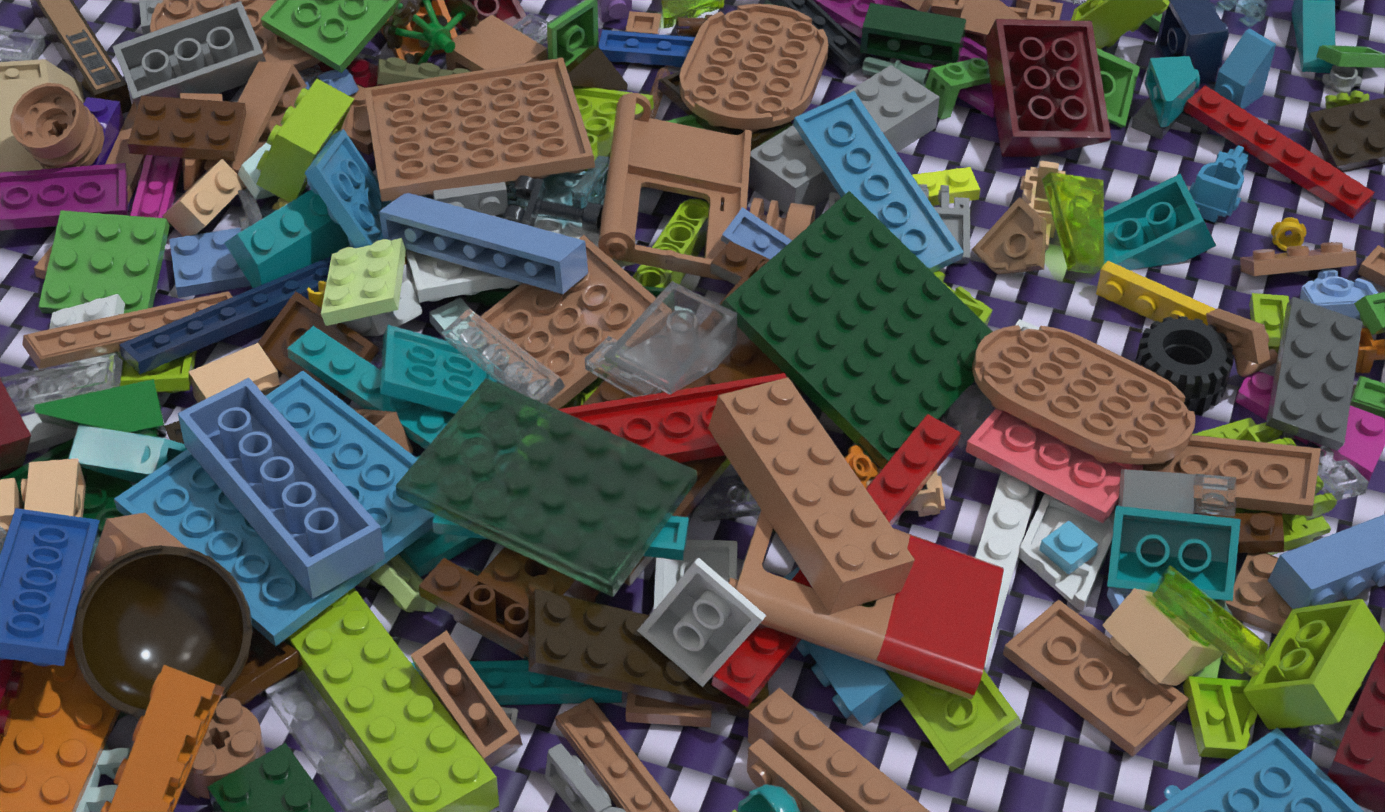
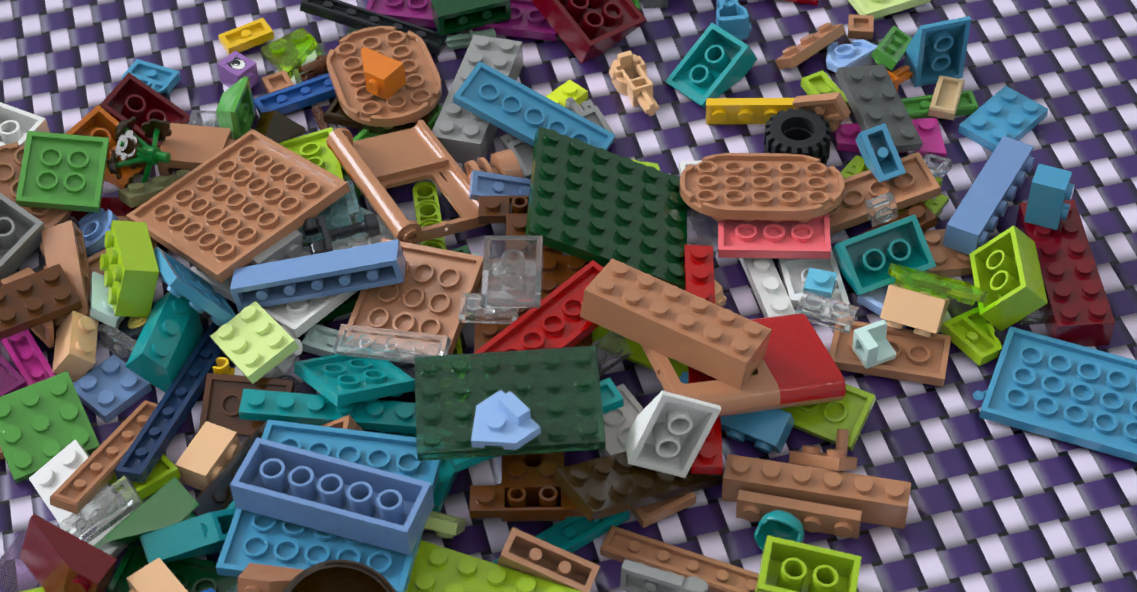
camera: 30 degrees left, 0 degrees up
bright green bracket [925,58,991,119] -> none
medium nougat plate [972,197,1047,275] -> none
clear neon green wing [1042,172,1104,274] -> none
light grey slope [1118,469,1196,514] -> none
yellow plate [1271,217,1306,251] -> none
none -> orange slope [361,47,406,100]
none -> light blue plate [471,390,541,450]
none -> nougat plate [789,429,857,471]
none -> clear plate [795,291,859,334]
none -> light aqua panel [852,320,896,369]
none -> dark azure slope [855,123,906,183]

